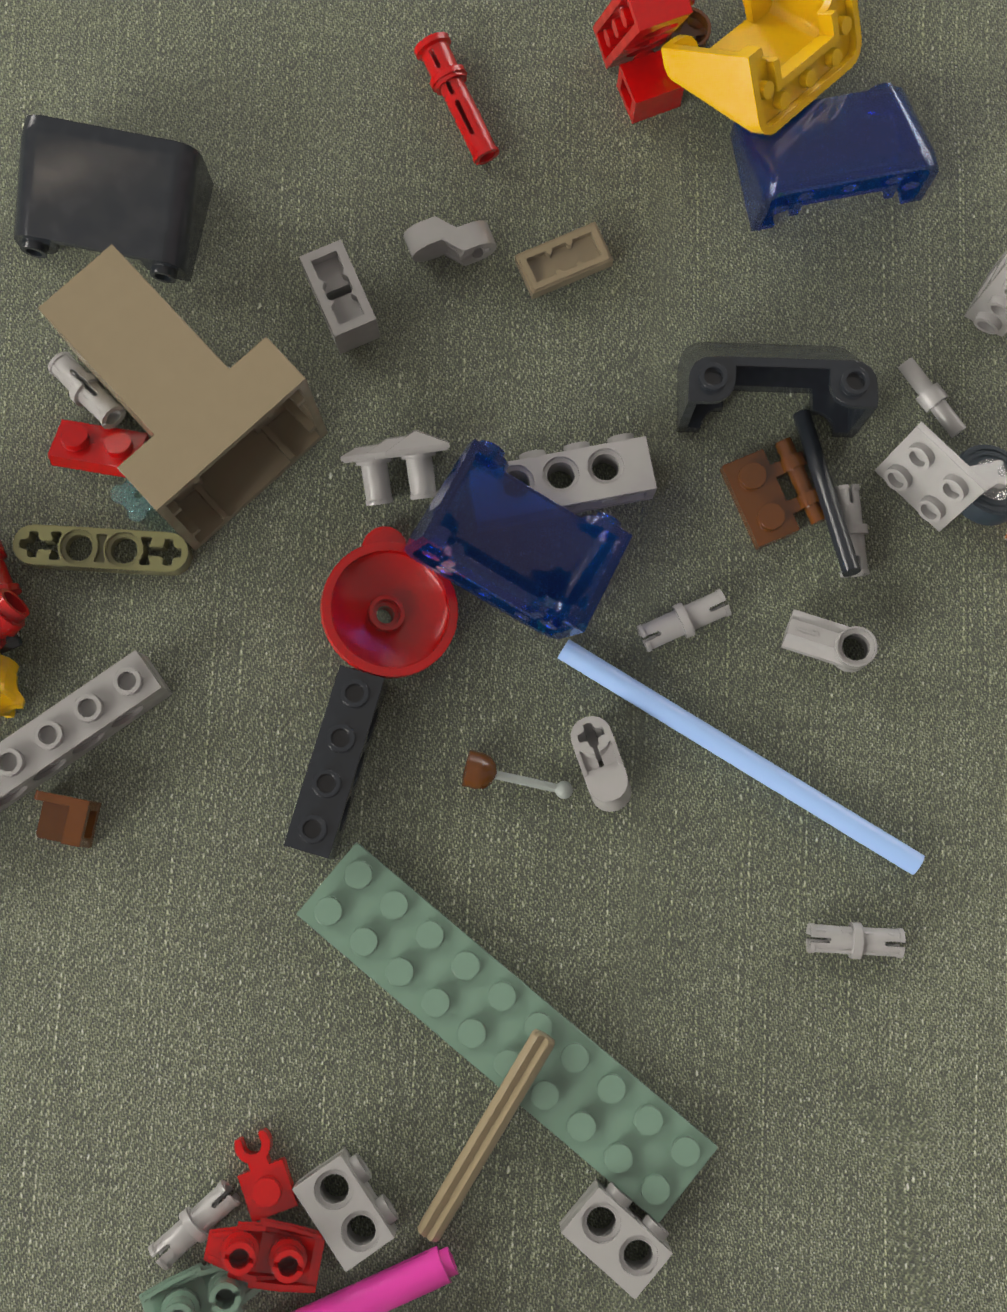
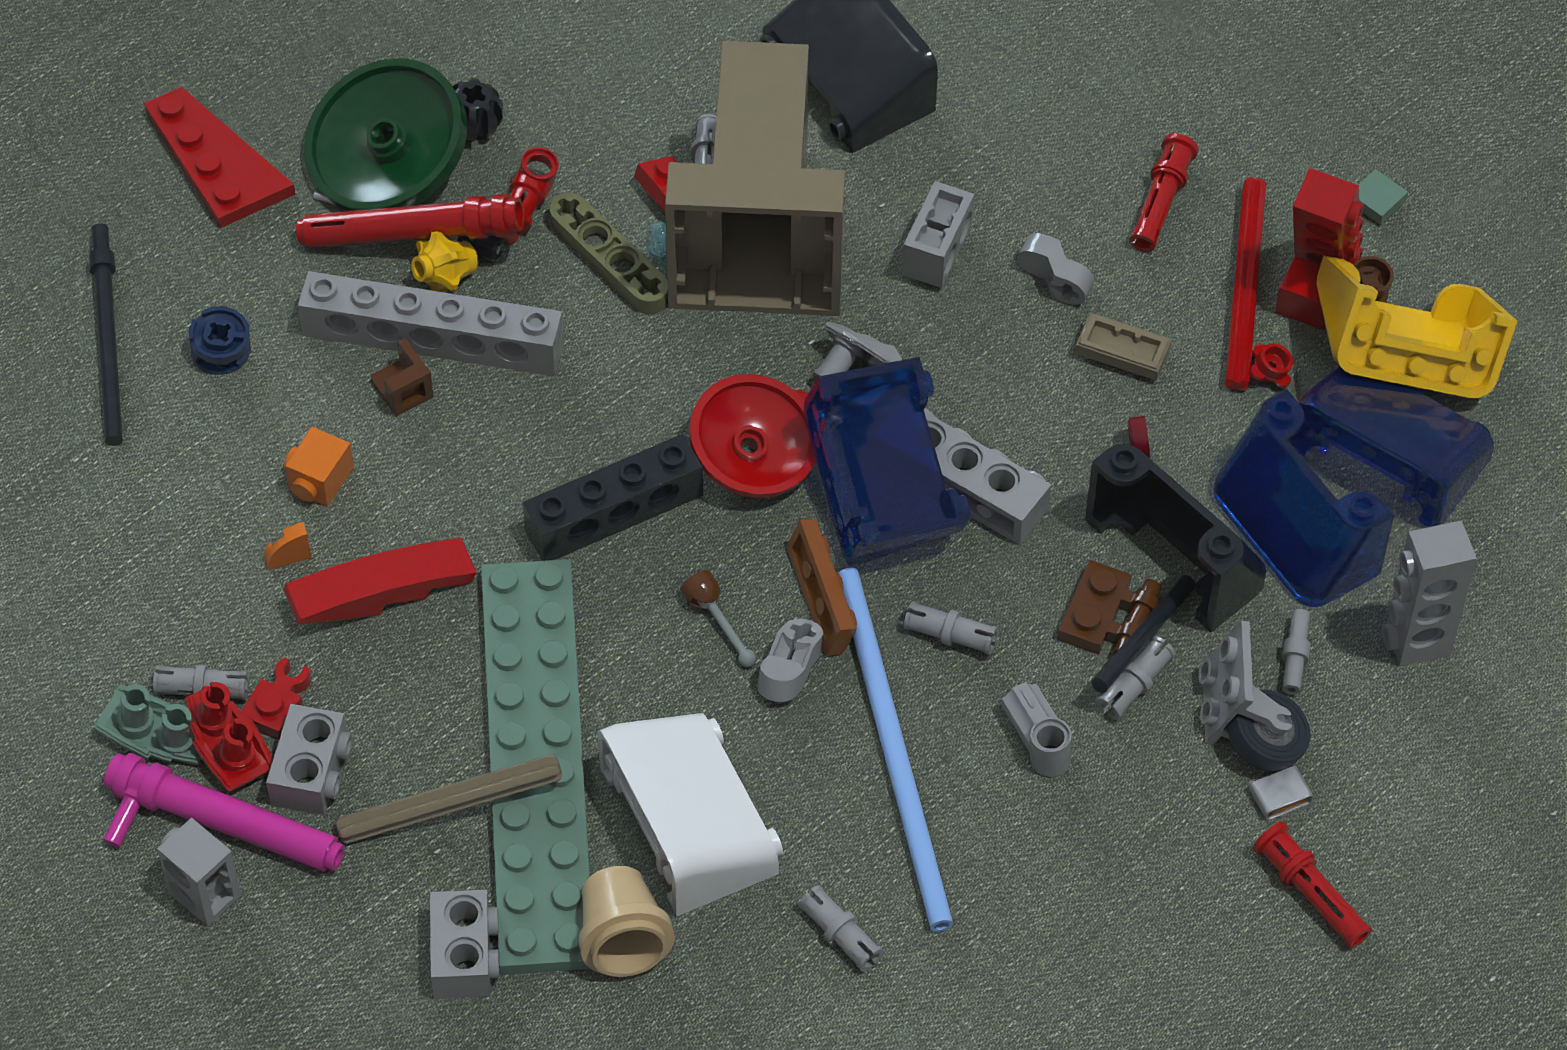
camera: 45 degrees right, 25 degrees down
none -> orange tile [264,522,311,570]
none -> orange brick [284,426,354,507]
none -> red slope [284,538,477,625]
none -> tan piece [578,866,675,977]
none -> white windscreen [598,713,783,917]
none -> dark orange plate [786,519,857,656]
none -> dark red tile [1127,415,1150,458]
none -> clear blue windscreen [1213,389,1394,607]
none -> red axle [1225,177,1266,392]
none -> red plate [1250,343,1294,388]

